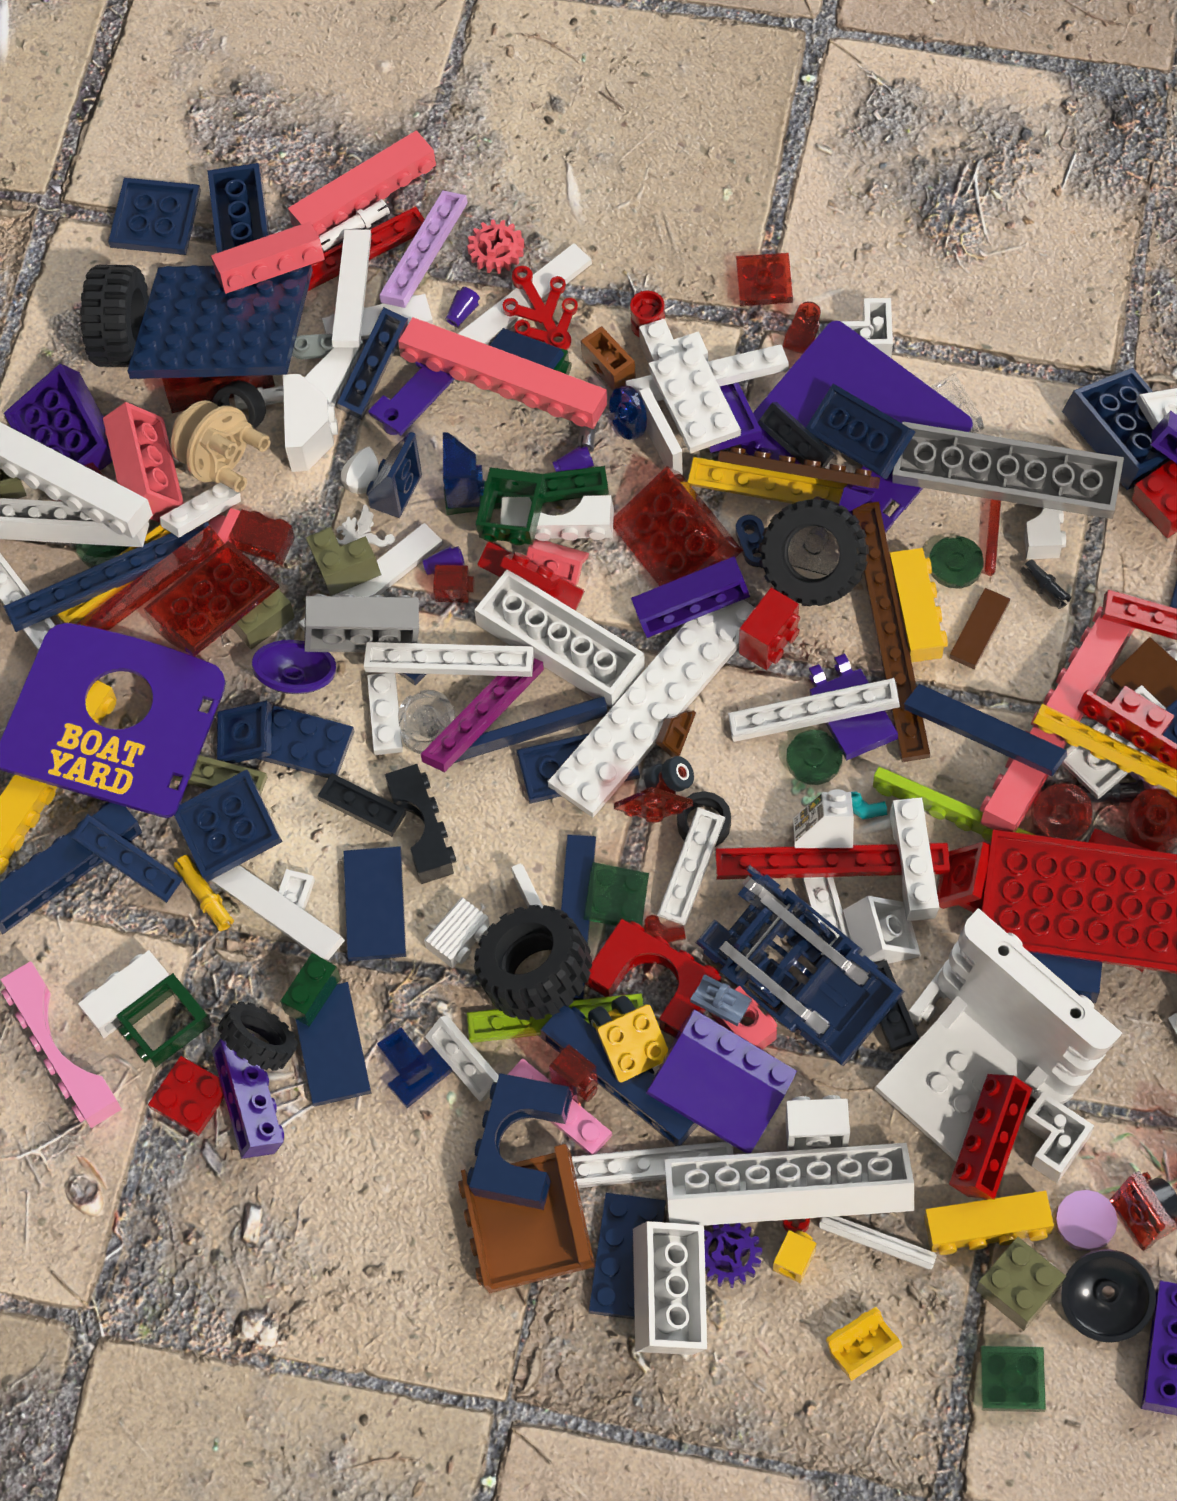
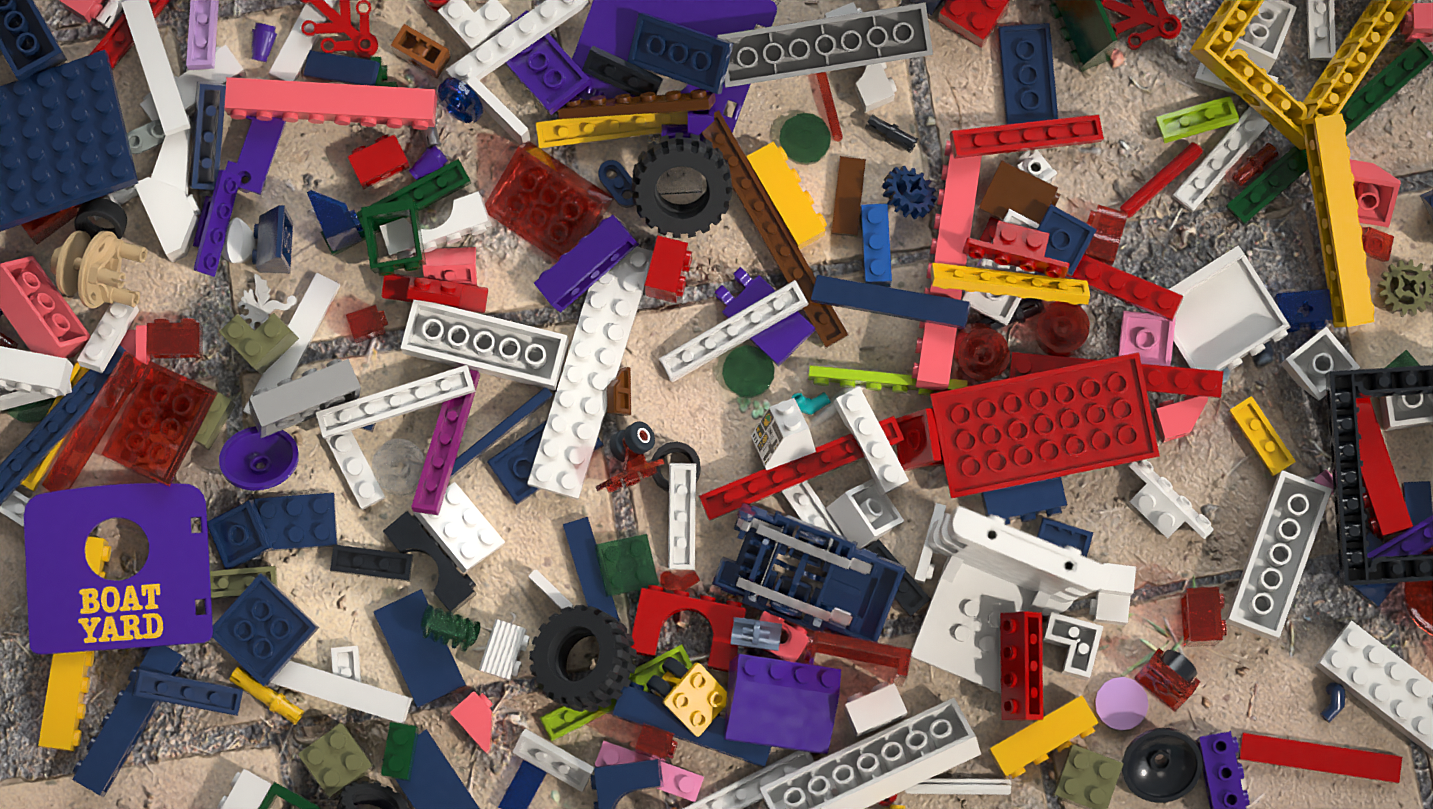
camera: 25 degrees left, 15 degrees up
coral brick [211,222,325,294] -> none
clear blue tile [377,1027,433,1087] -> none
dark purple cone [423,545,465,575] -> none
white plate [649,345,741,454] -> none
none -> dark purple bracket [193,170,241,277]
none -> olive brick [298,722,376,800]
none -> red brick [347,134,410,190]
none -> white plate [414,482,505,573]
none -> clear green piece [421,605,481,652]
none -> coral slope [450,691,493,754]
none -> clear red panel [804,631,912,687]
none -> blue brick [860,204,892,287]
none -> dark blue gear [881,166,937,219]
none -> white brick [1089,563,1136,626]

